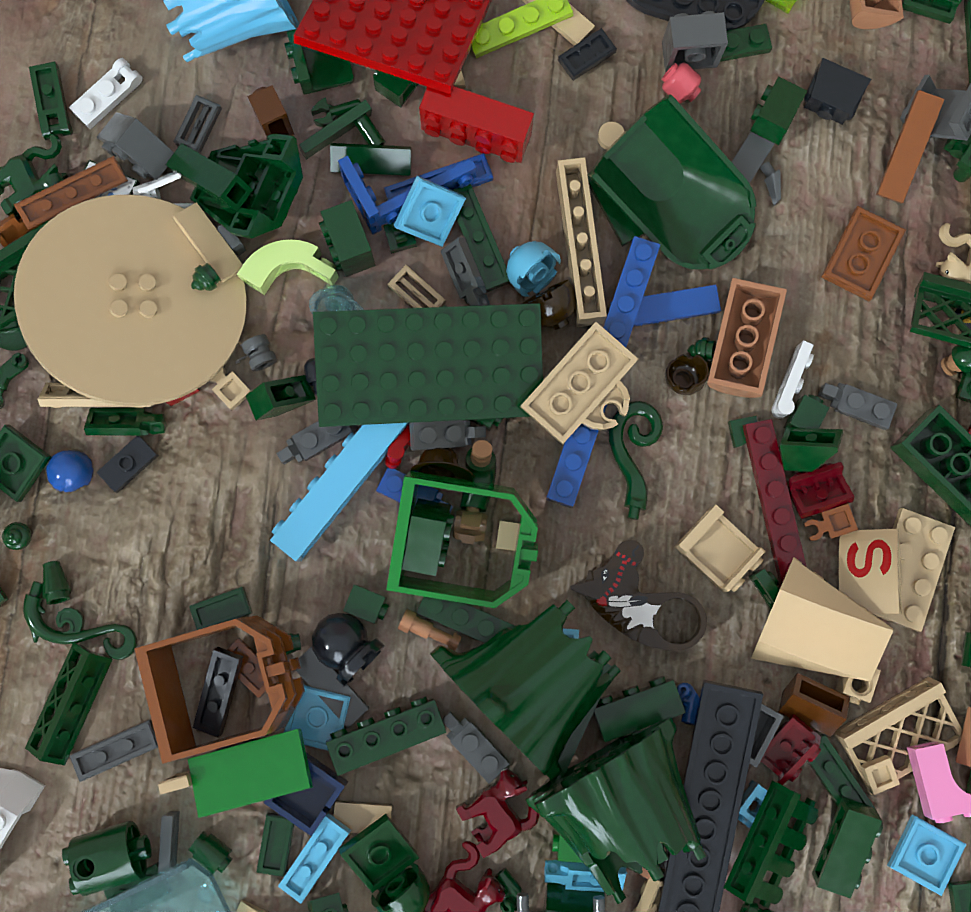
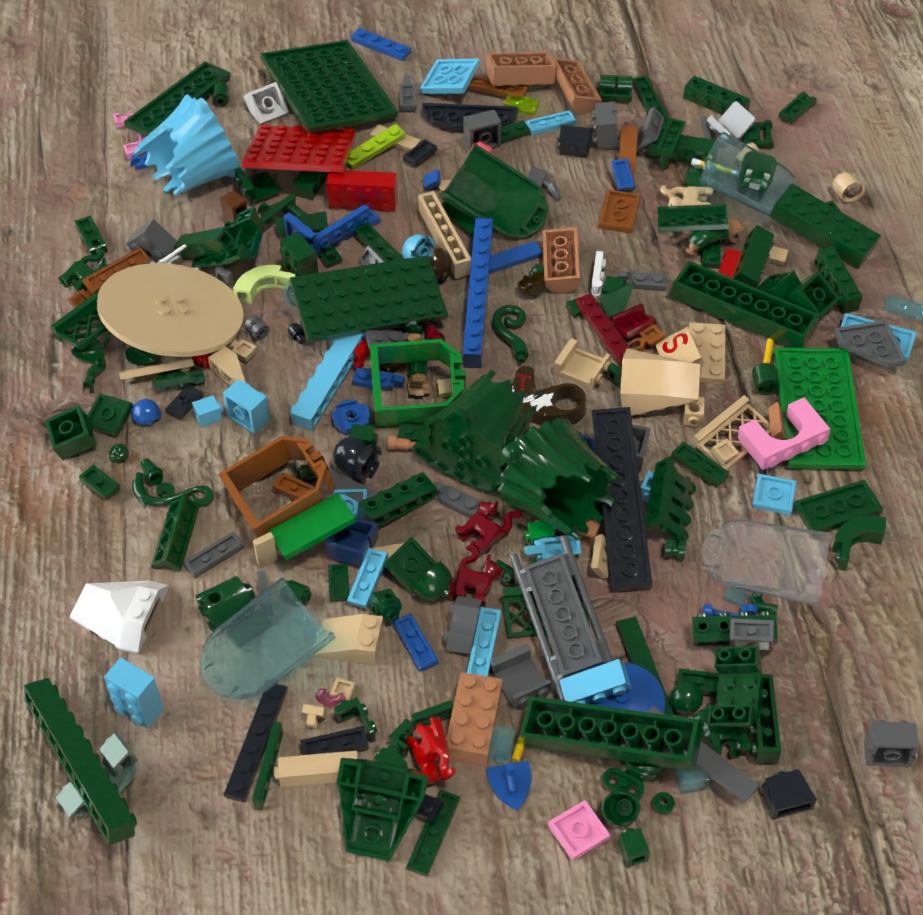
camera: 10 degrees left, 30 degrees down
white plate [69,58,143,129] -> none
dark grey tile [173,95,222,153] -> none
tan tile [173,202,243,284] -> none
dark green plate [191,263,221,291] -> none
black plate [192,647,244,738] -> none
dark green slope [246,375,316,421] -> none
dark grey hinge [276,421,353,465] -> none
medium azure tile [394,176,466,247] -> none
dark green brick [402,498,455,576] -> none
tan plate [520,322,638,445] -> none
dark green brick [750,76,807,145] -> none
dark red bracket [761,714,821,785] -> none
reddish brown brick [778,673,850,737] -> none
dark green brick [812,797,883,899] -> none
none -> medium azure brick [192,395,223,427]
none -> tan slope [208,346,246,386]
none -> medium azure brick [223,379,270,434]
none -> blue plate [332,400,370,435]
none -> blue tile [424,169,441,191]
none -> dark red cone [425,324,445,342]
none -> medium azure tile [525,110,576,136]
none -> dark grey brick [592,101,618,150]
none -> blue tile [611,158,635,192]

